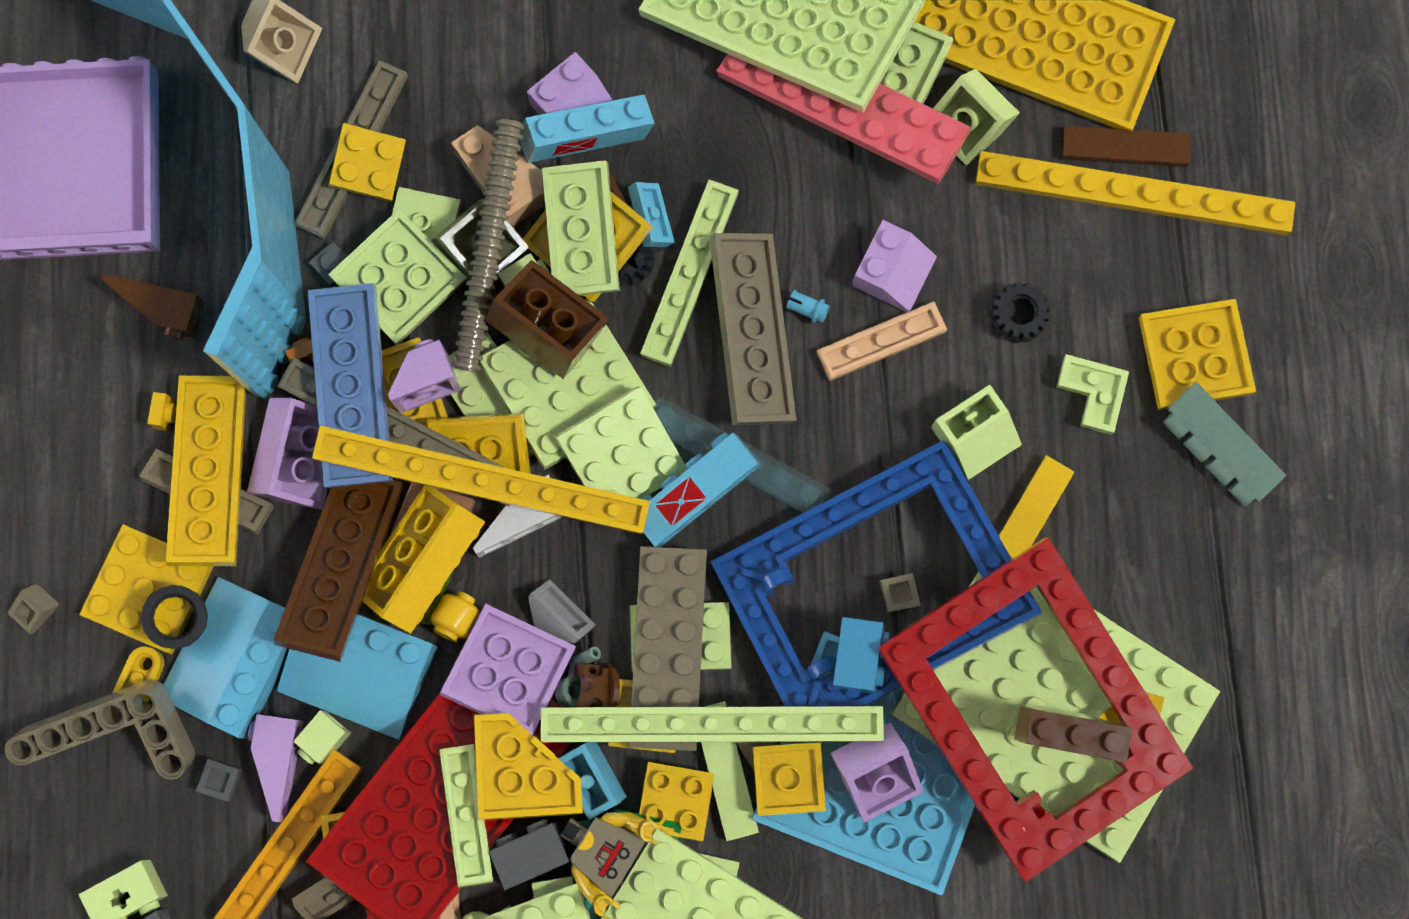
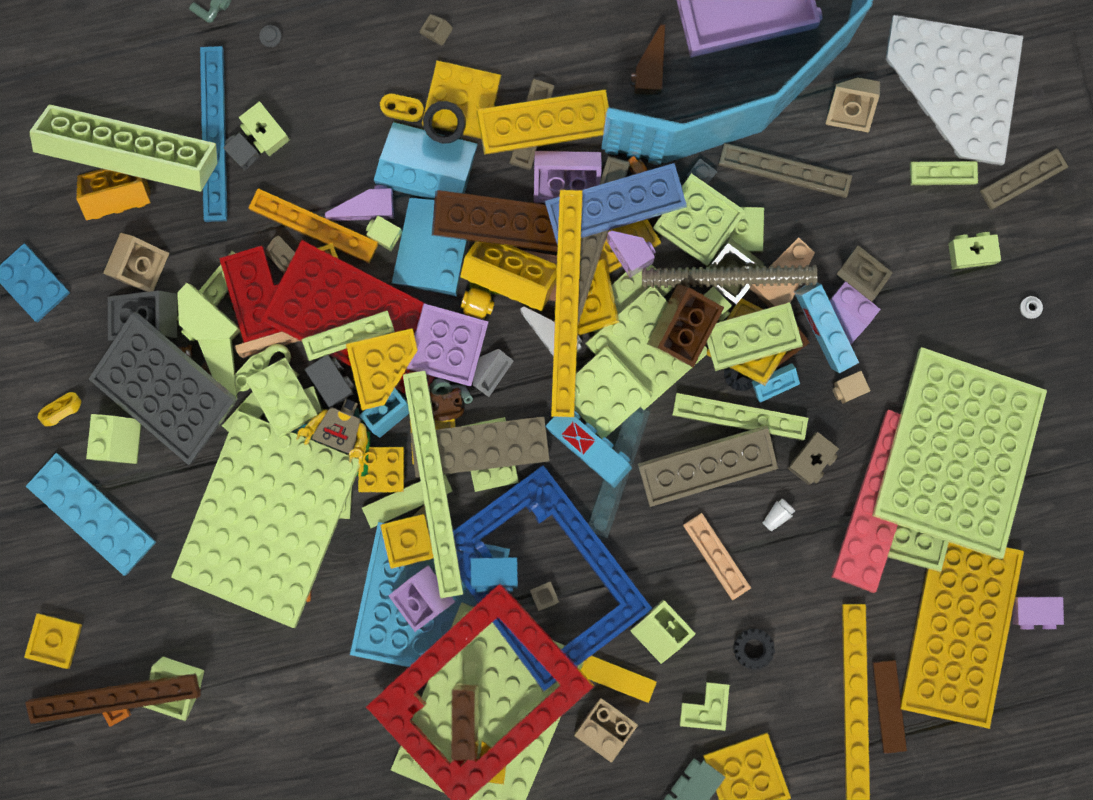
camera: 80 degrees right, 5 degrees up
dark tan beam [5,679,195,780] -> none
yellow plate [147,392,177,432] -> none
dark grey plate [196,759,242,802] -> none
yellow plate [328,123,406,203] -> none
medium azure pin [786,290,830,323] -> none
lavender slope [852,220,937,312] -> none
yellowish green slope [933,69,1020,165] -> none
none -> tan slope [574,698,638,763]
none -> white cone [762,498,795,531]
none -> dark tan brick [788,432,839,485]
none -> tan brick [833,371,870,404]
none -> dark tan plate [837,246,892,302]

